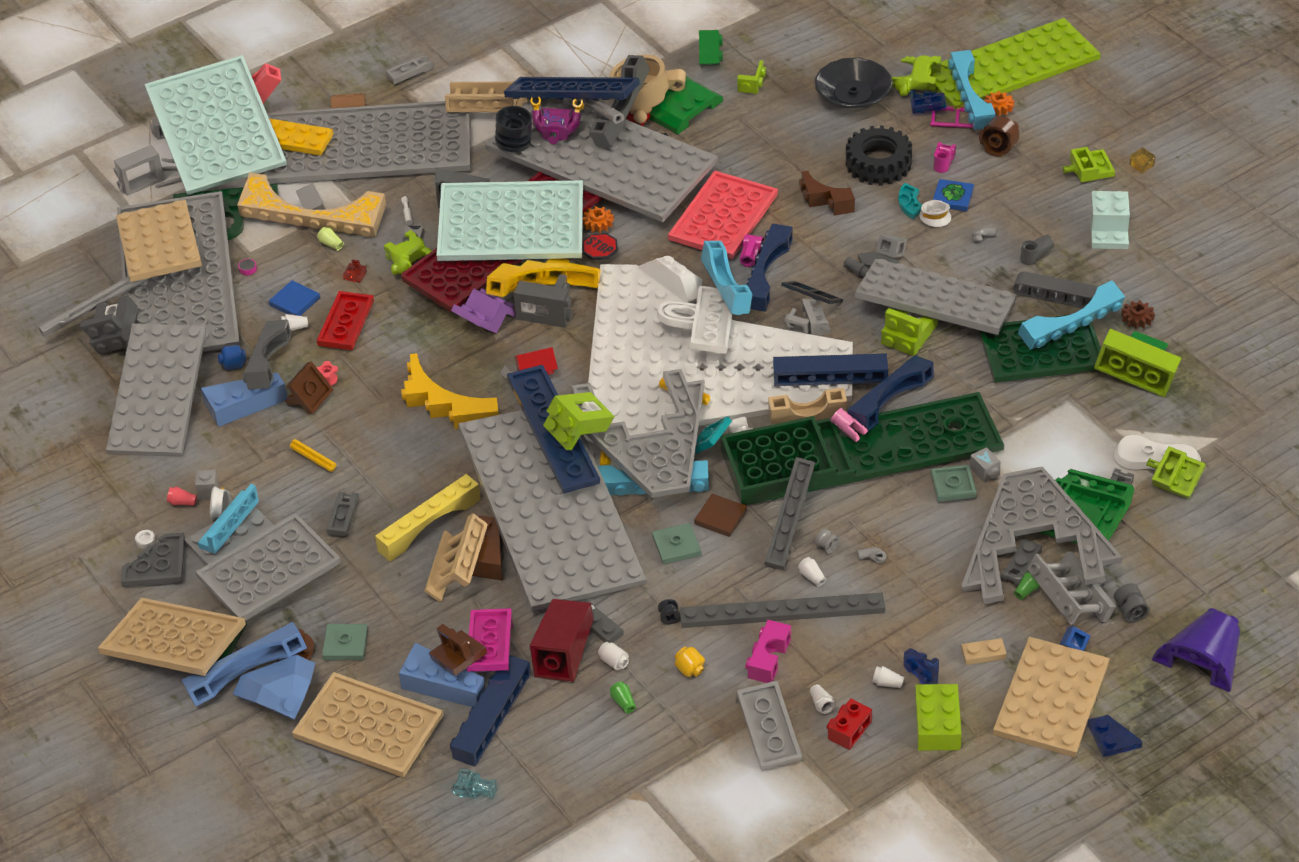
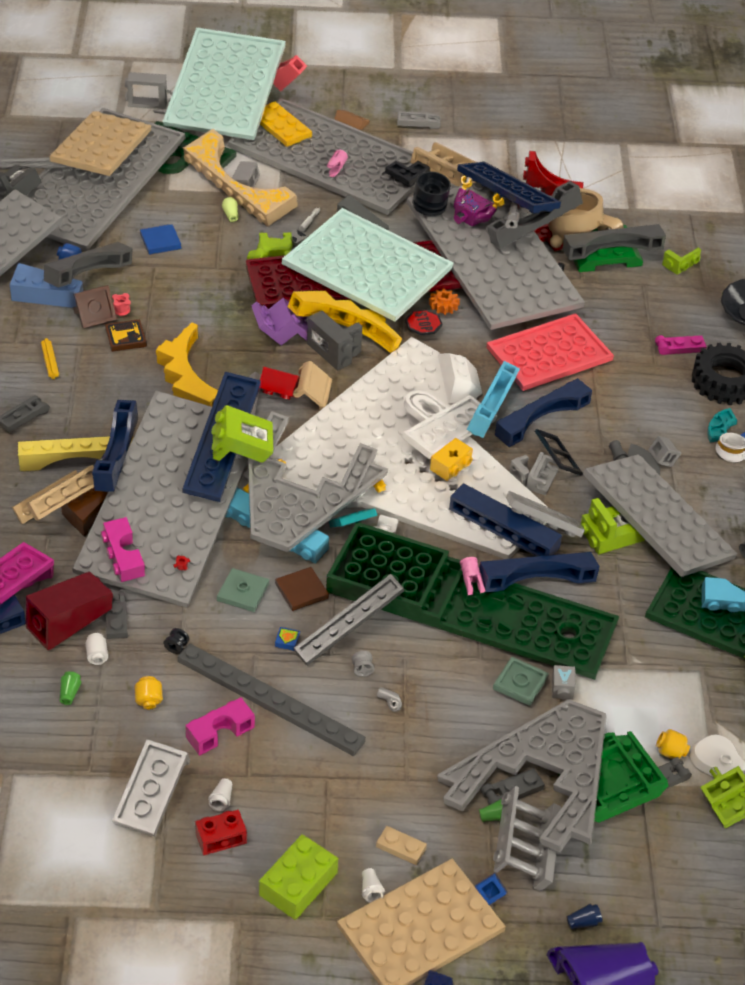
camera: 30 degrees right, 0 degrees up
tile [238,259,257,275] -> none
white cone [281,314,308,331] -> none
red plate [317,291,374,350] -> none
clear red tile [343,259,367,283] -> none
green brick [699,30,723,66] -> none
dark pink piece [740,234,764,267] -> none
tan arch [768,388,847,425] -> none
white cone [798,557,826,587] -> none
reddish brown arch [799,171,855,216] -> none
white cone [872,666,904,689] -> none
clear blue wing [903,648,939,684] -> none
dark grey wheel [1114,583,1150,622] -> none
none -> dark blue arch [92,400,138,492]
none -> dark pink arch [101,517,145,582]
none -> tile [105,319,147,352]
none -> red piece [173,555,190,571]
none -> tile [275,627,300,651]
none -> tan piece [293,361,332,410]
none -> bright pink hinge [327,150,348,178]
none -> white cone [362,868,385,903]
none -> black plate [385,161,430,186]
none -> yellow brick [430,438,473,481]
none -> light grey plate [506,491,585,537]
none -> red arch [523,151,584,196]
none -> dark grey arch [563,224,666,260]
none -> dark blue cone [566,903,603,929]
none -> dark pink plate [655,335,707,355]
none -> yellow head [656,729,690,760]

